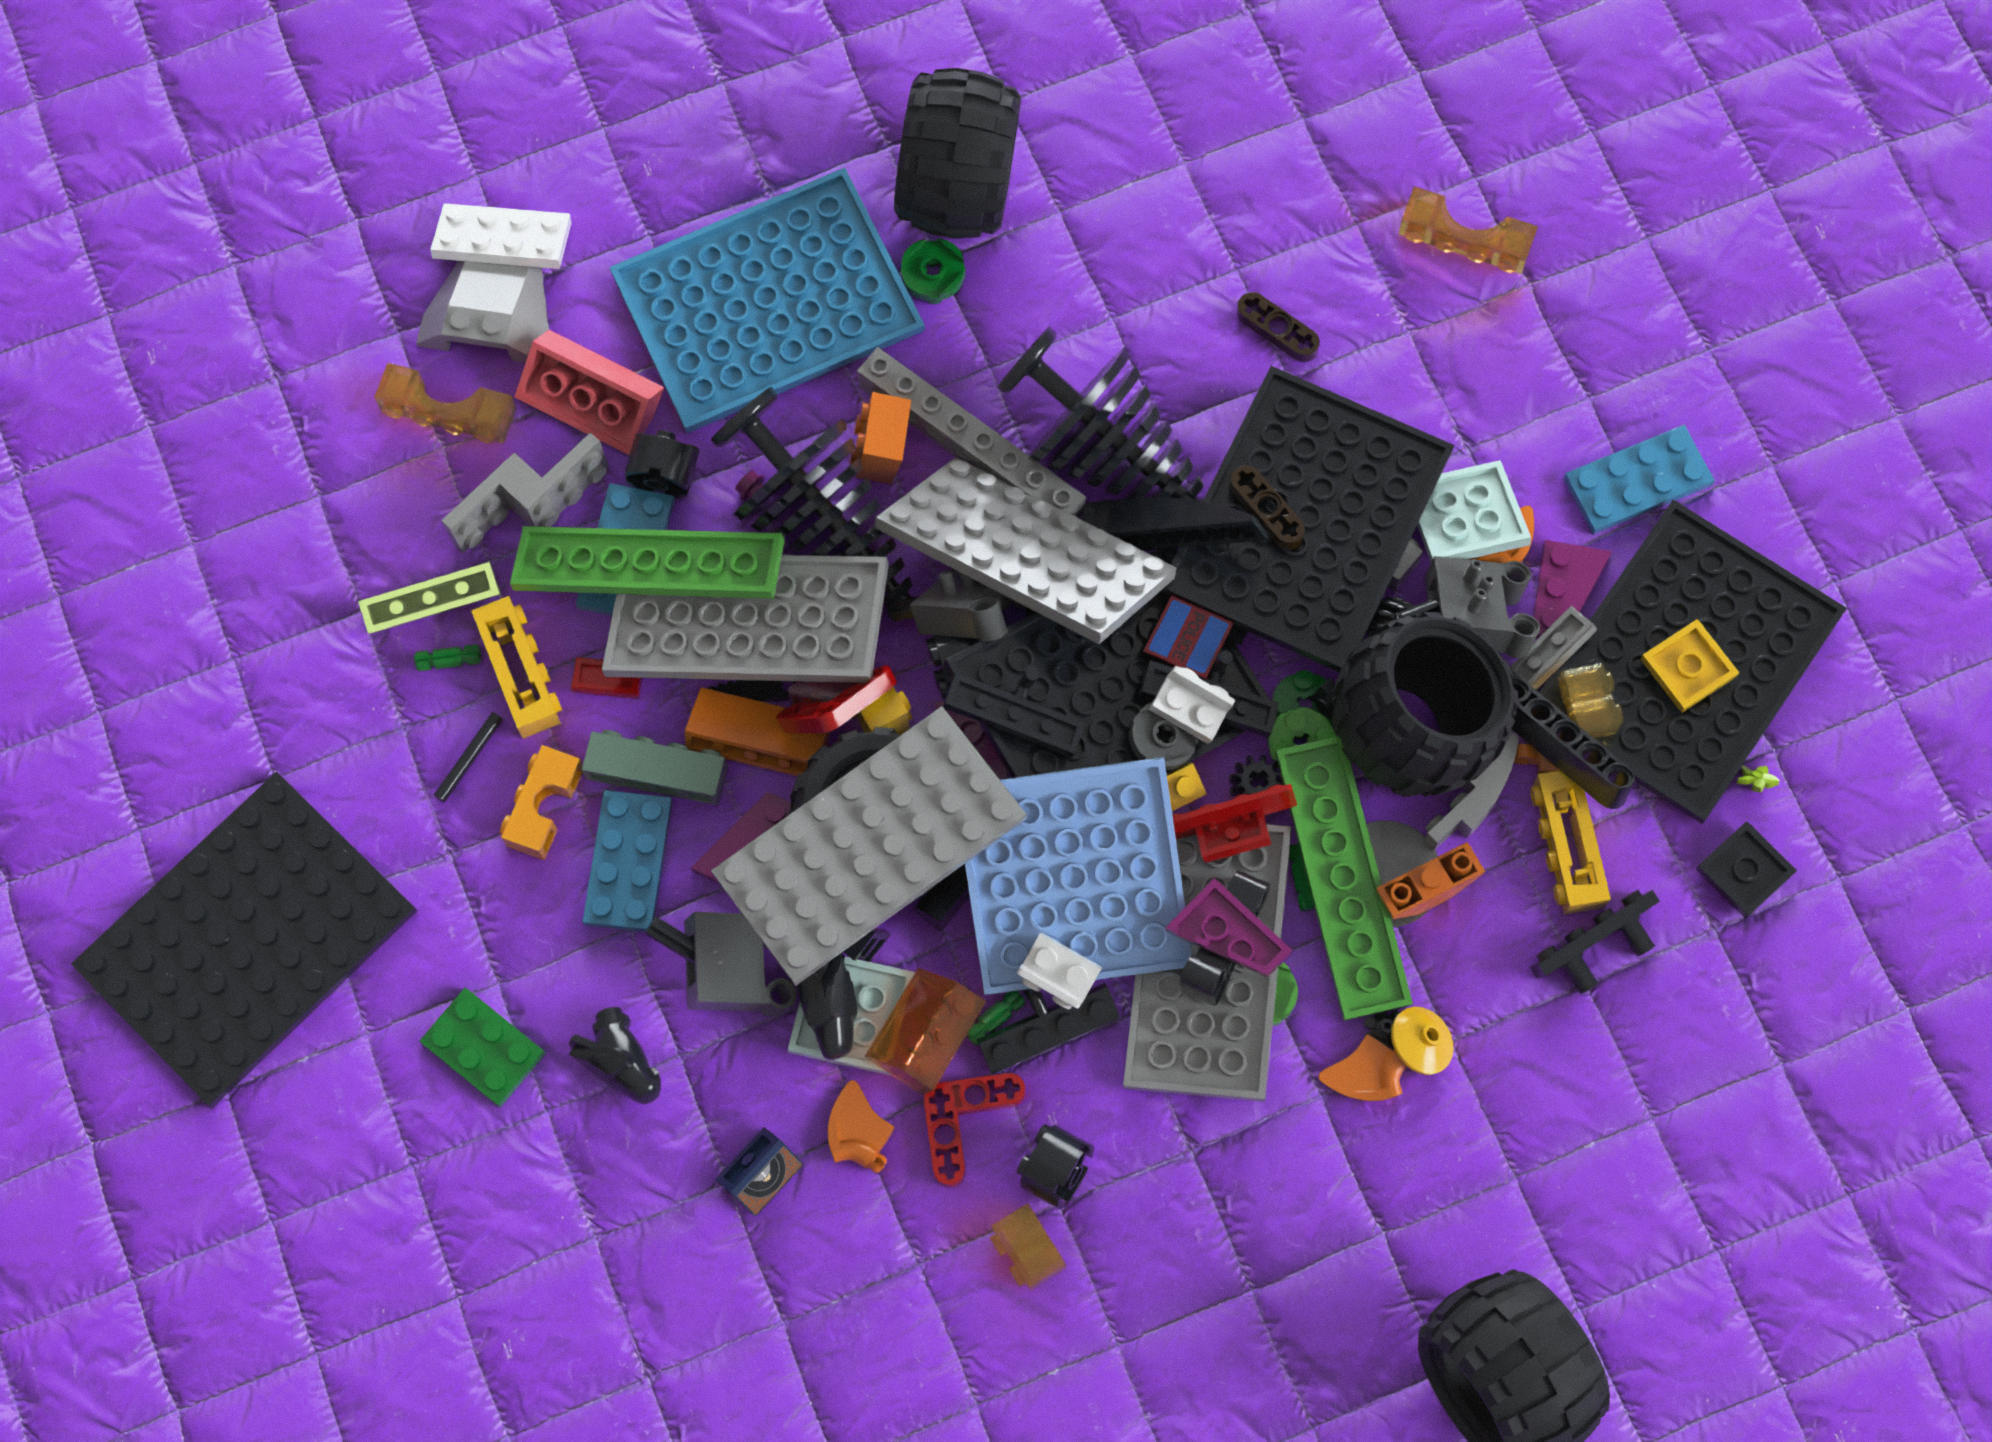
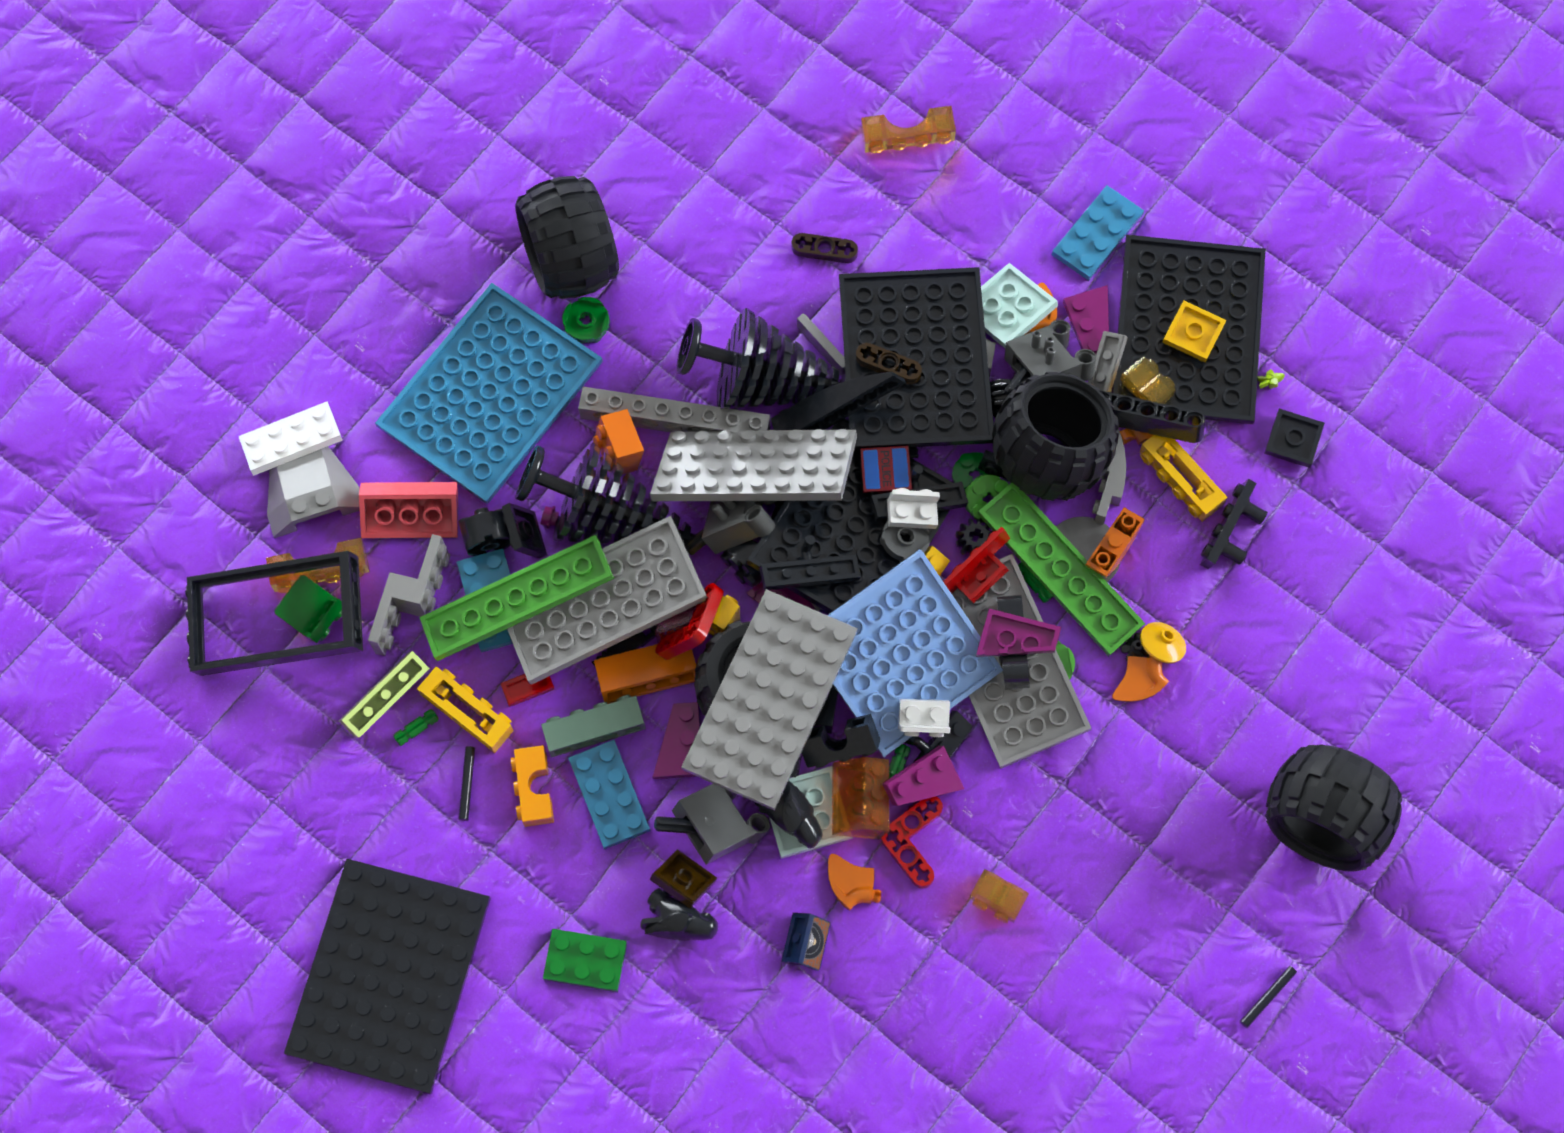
camera: 30 degrees left, 0 degrees up
black brick [1017,1124,1094,1209] -> none
none -> black door [185,551,363,676]
none -> green bracket [274,575,342,643]
none -> black plate [502,503,547,558]
none -> dark brown plate [650,849,717,909]
none -> light grey tile [797,313,845,377]
none -> black arch [801,714,881,768]
none -> magenta wing [882,746,964,806]

